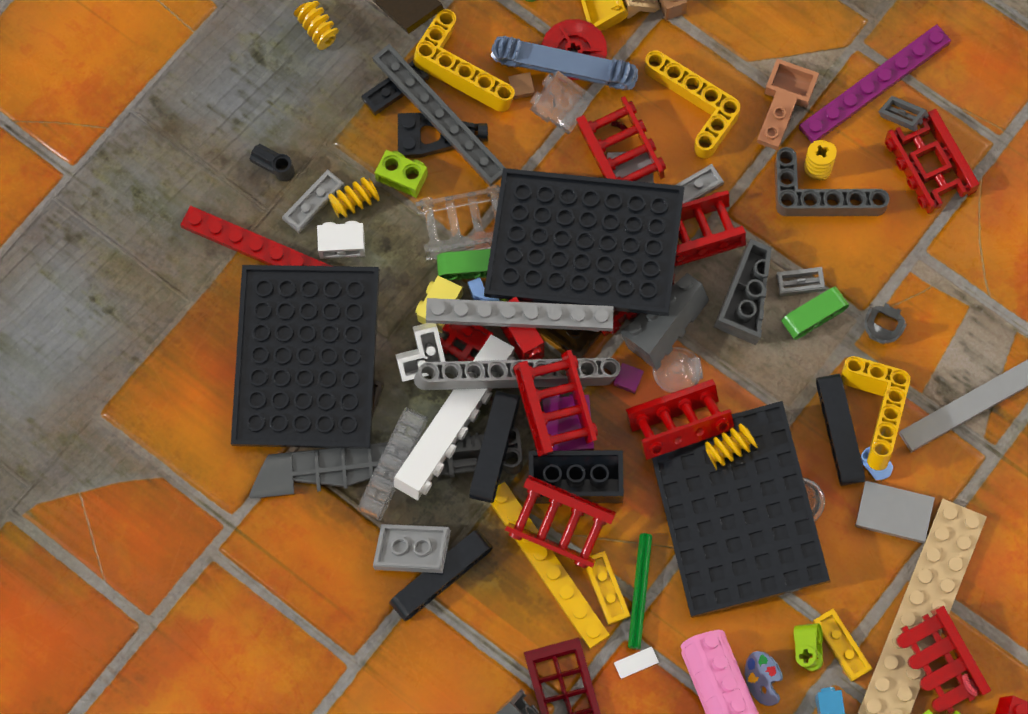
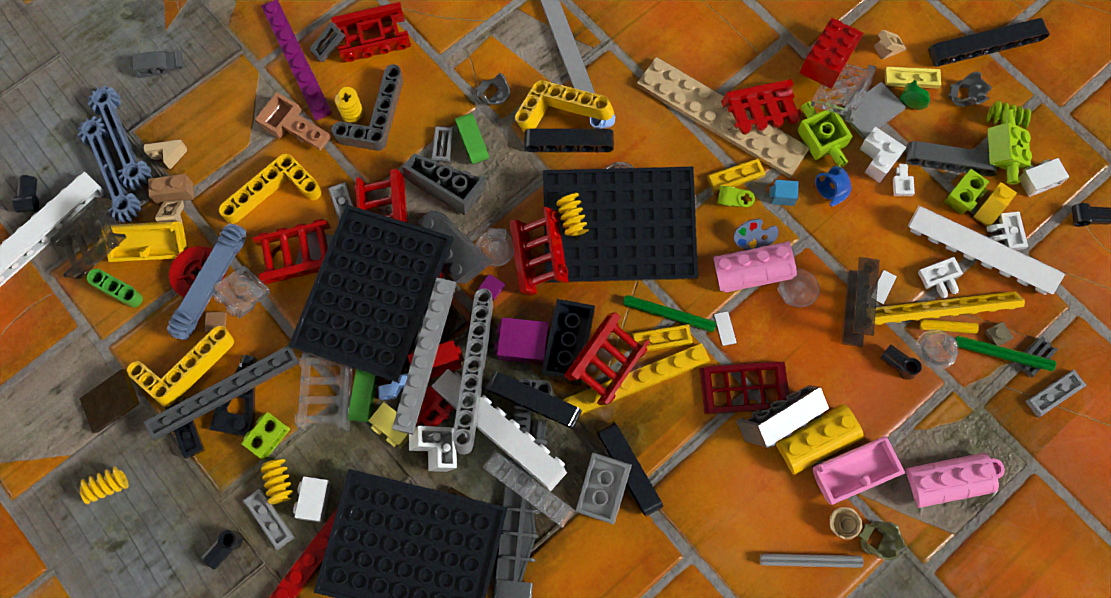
camera: 80 degrees left, 0 degrees up
red fence [513,350,598,457] -> none
light grey tile [855,481,935,544] -> none

